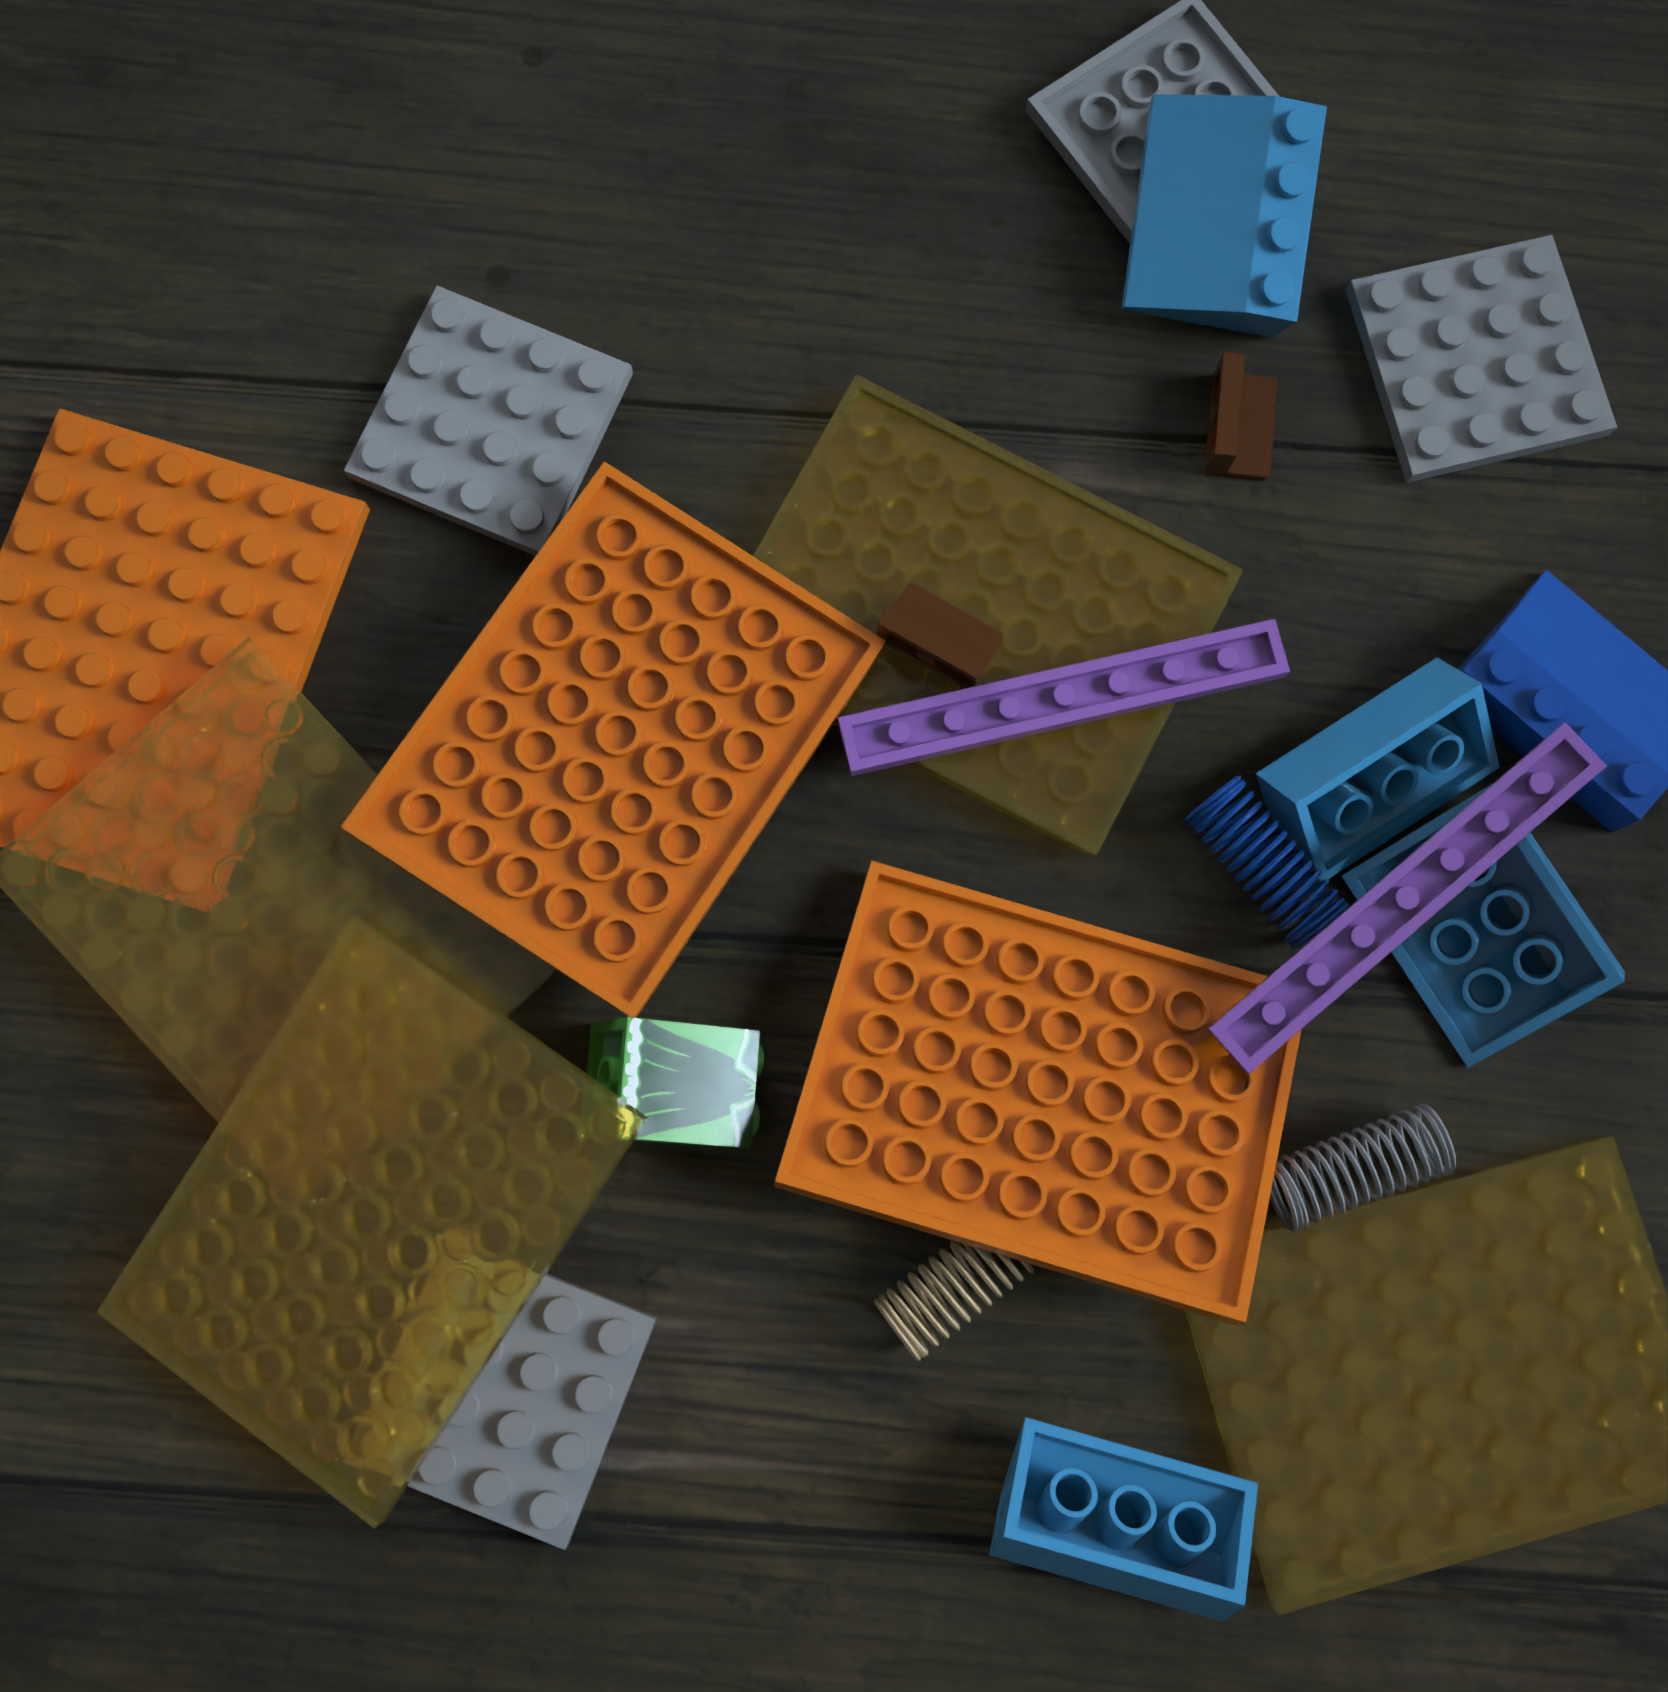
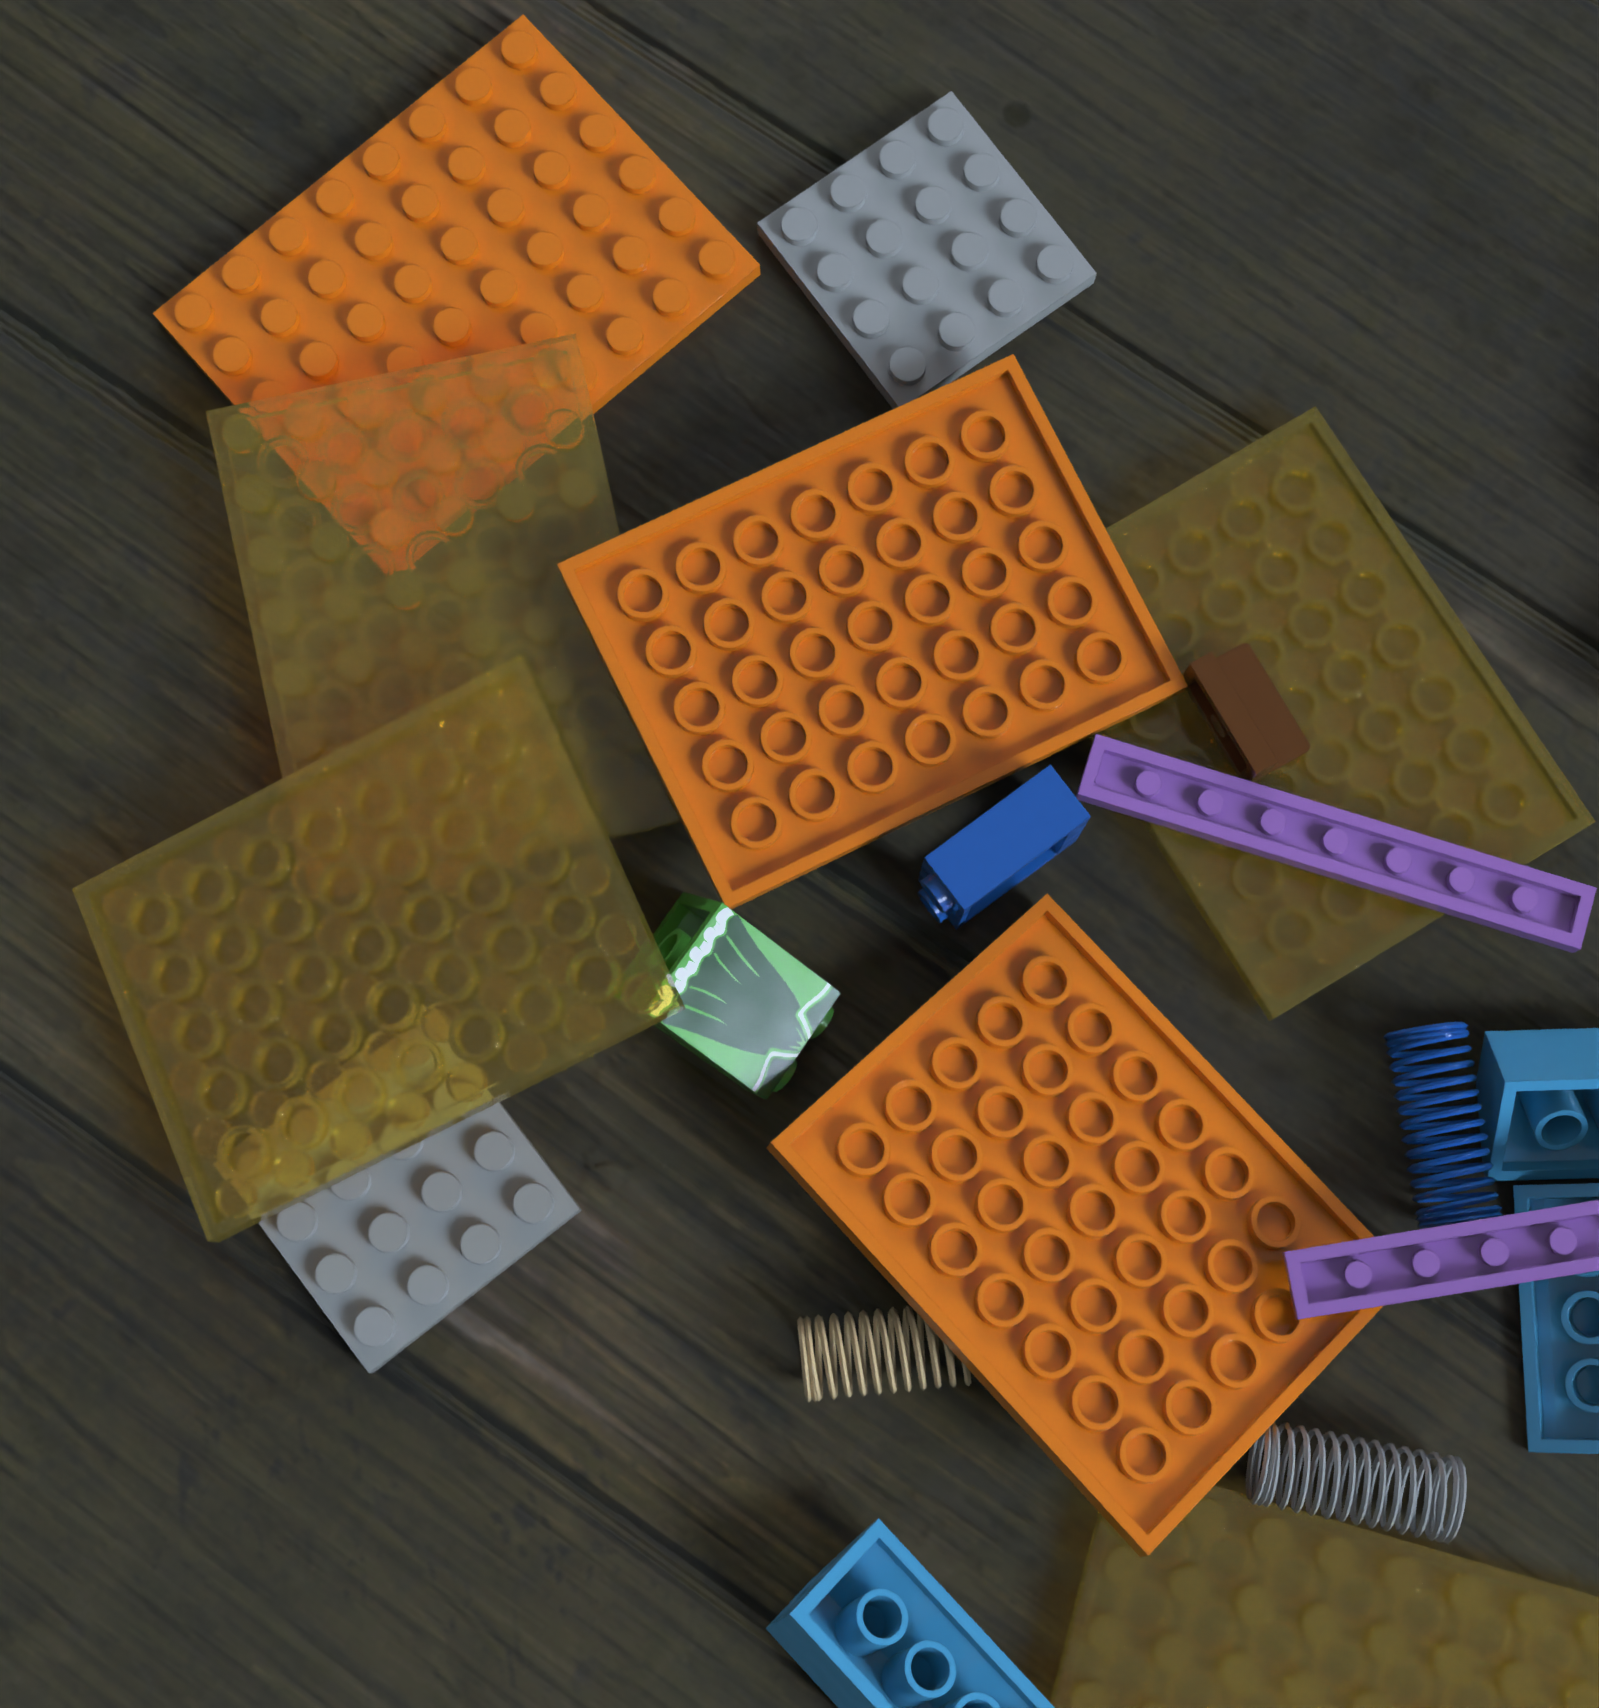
camera: 35 degrees right, 0 degrees up
none -> blue window [917,764,1091,930]

